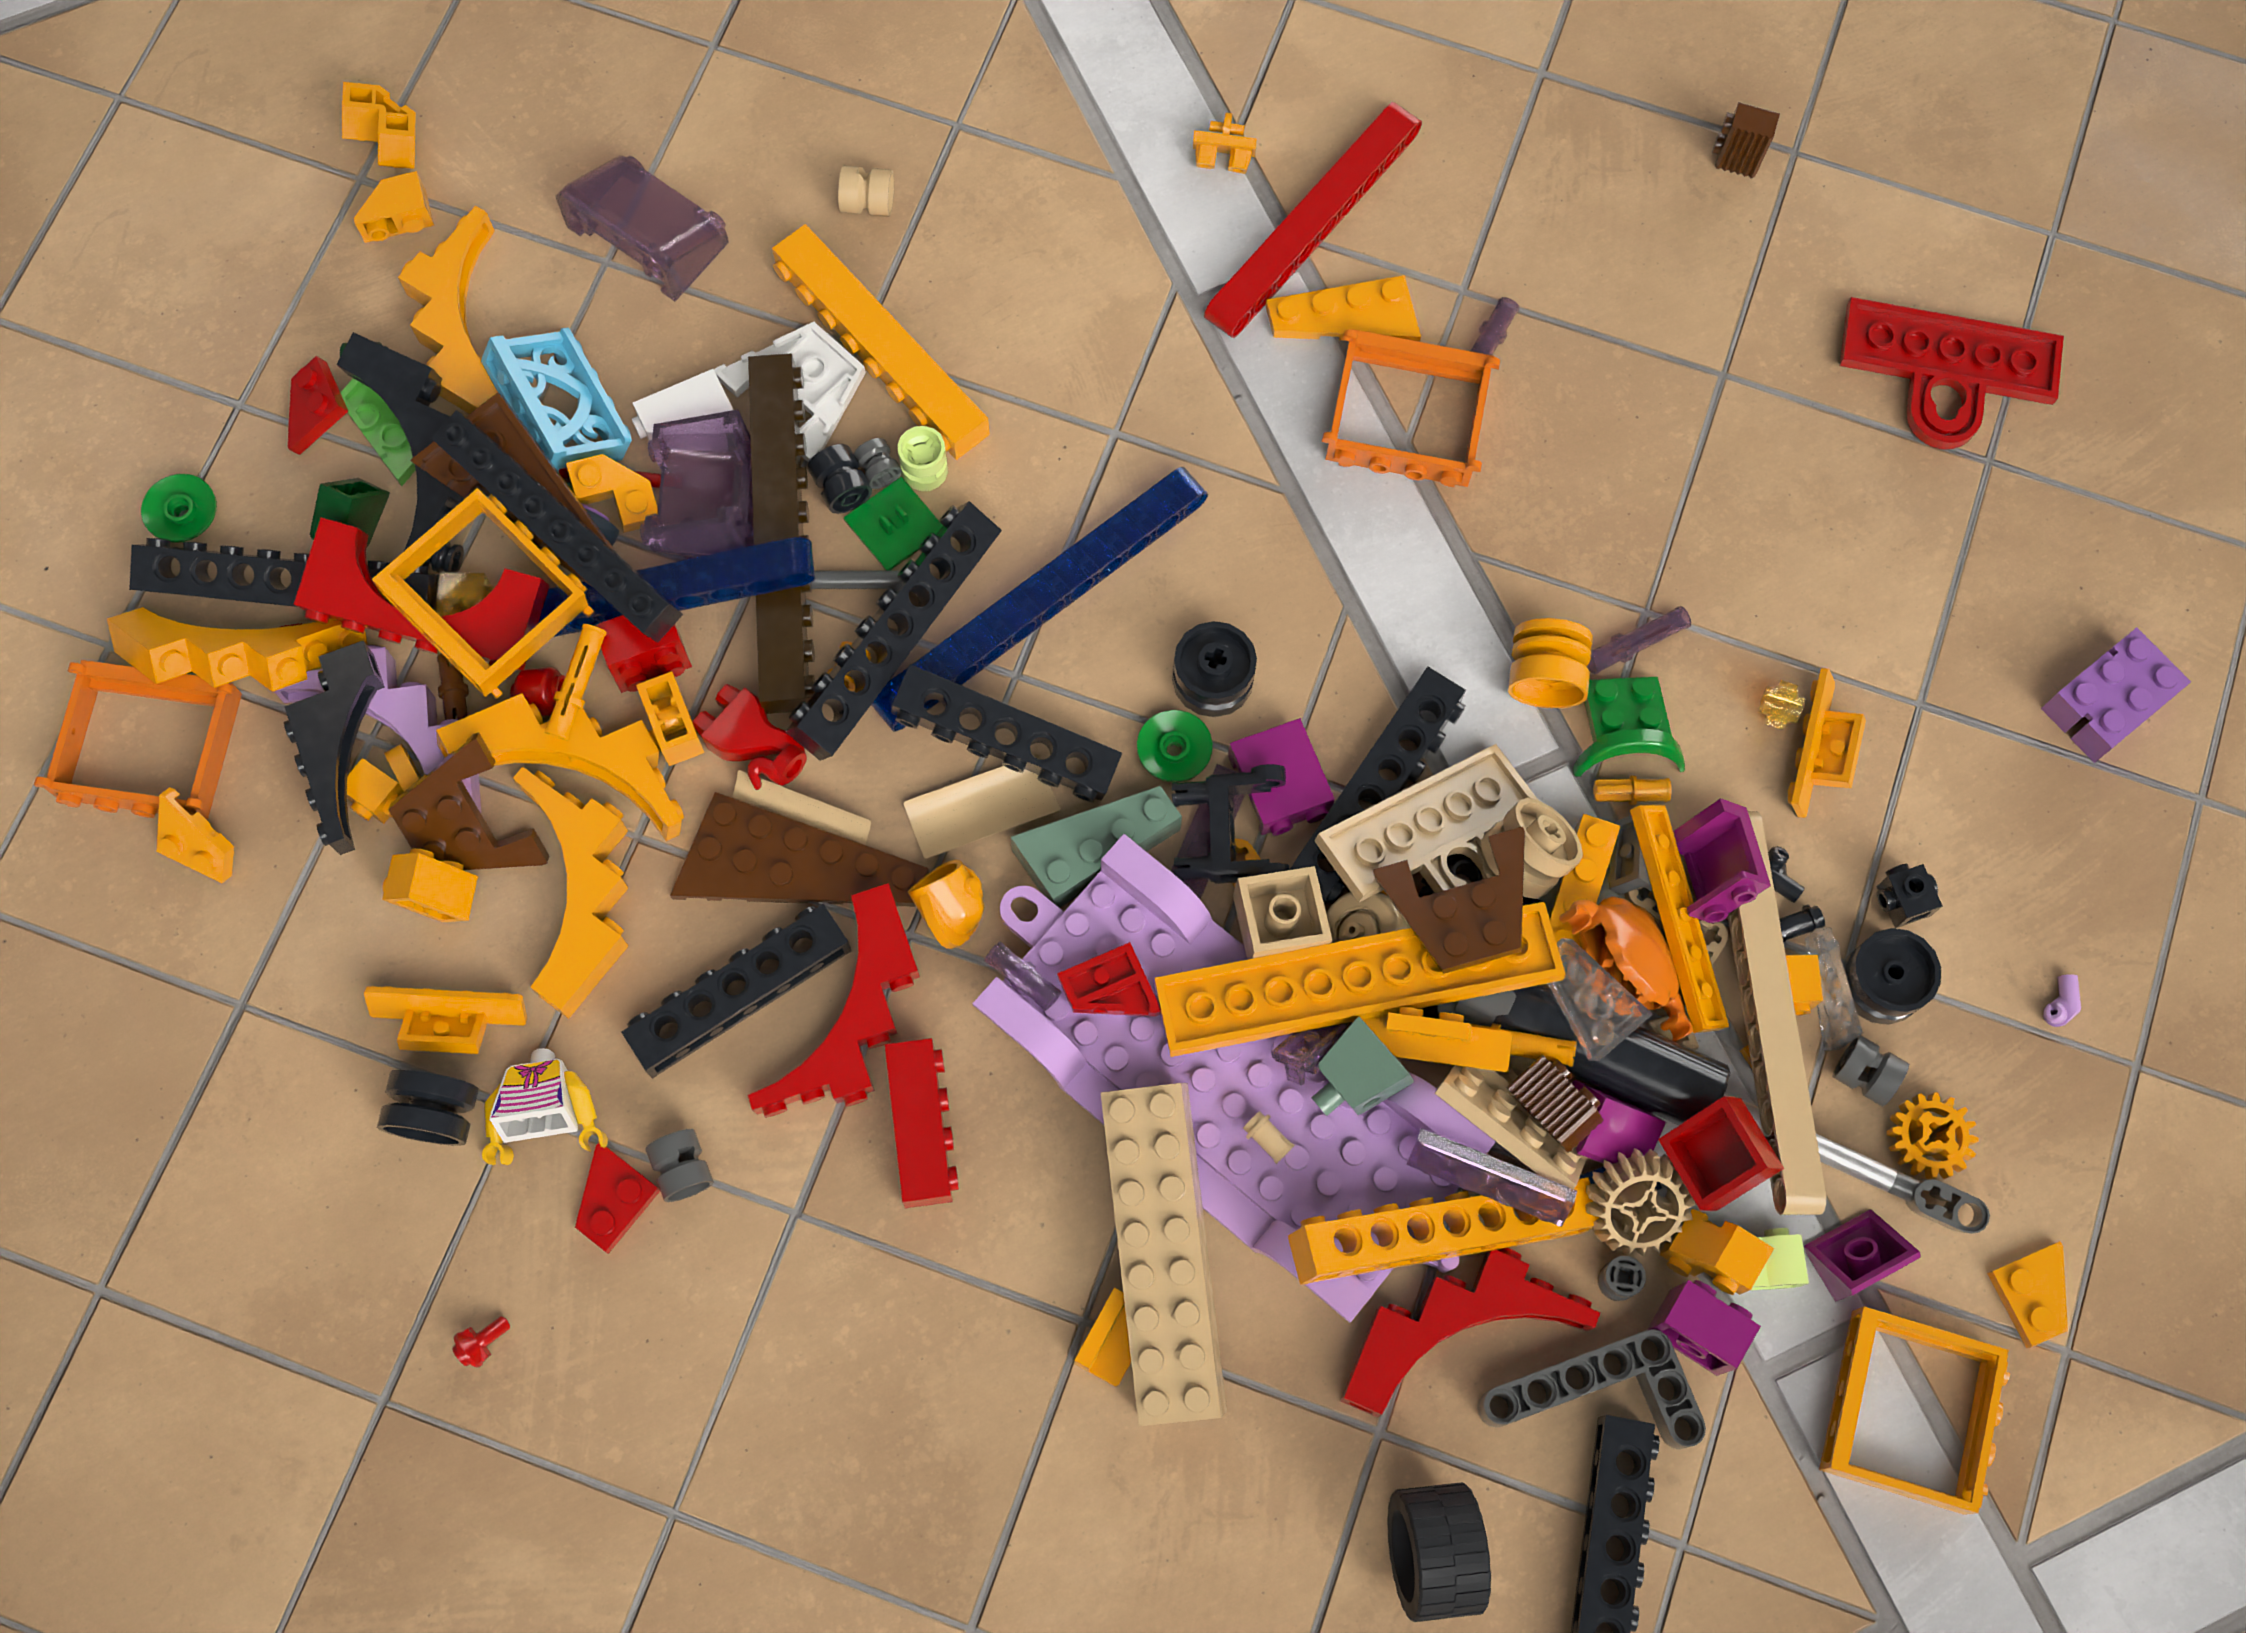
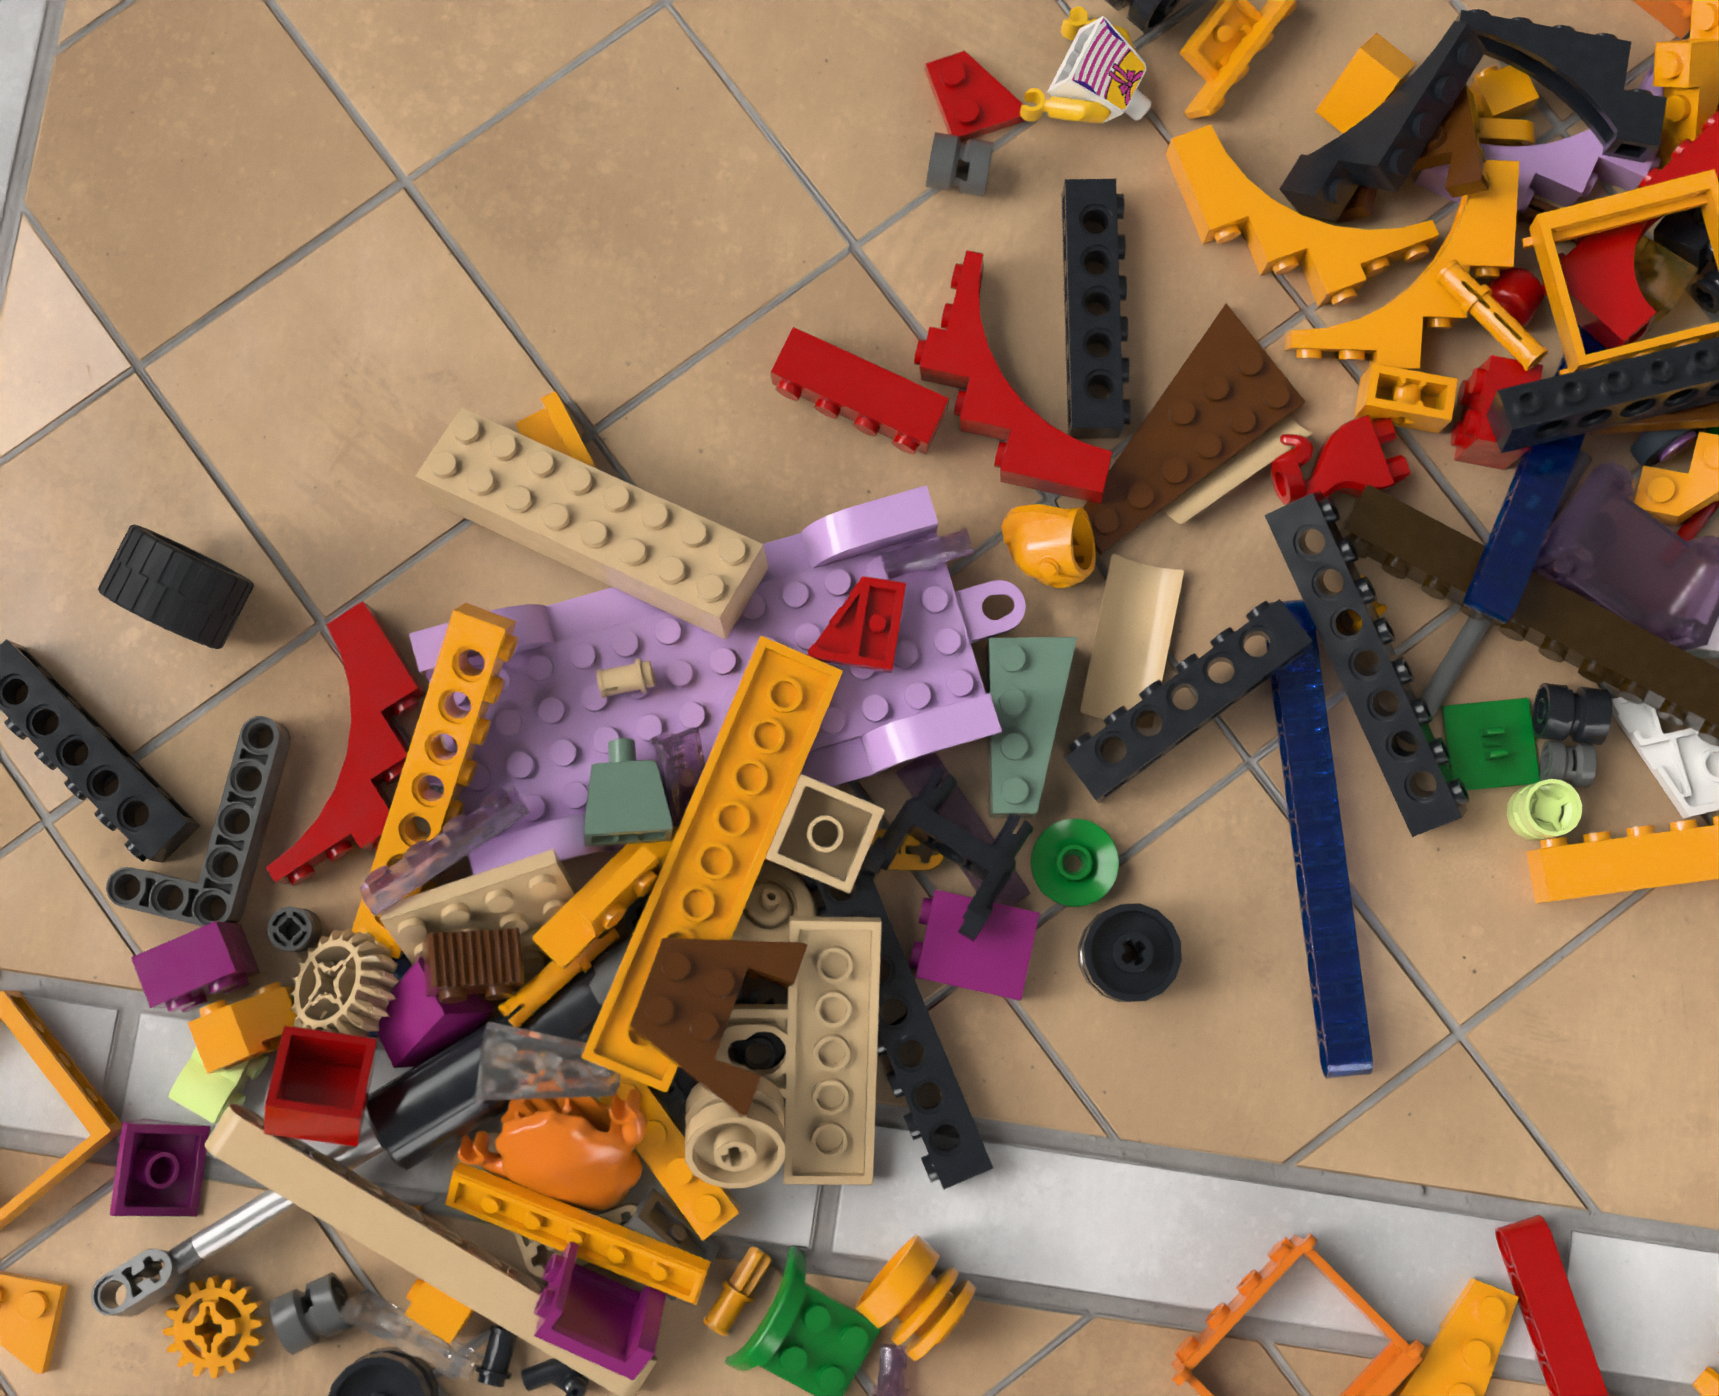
camera: 125 degrees right, 10 degrees up
none -> black arch [1279,21,1487,221]

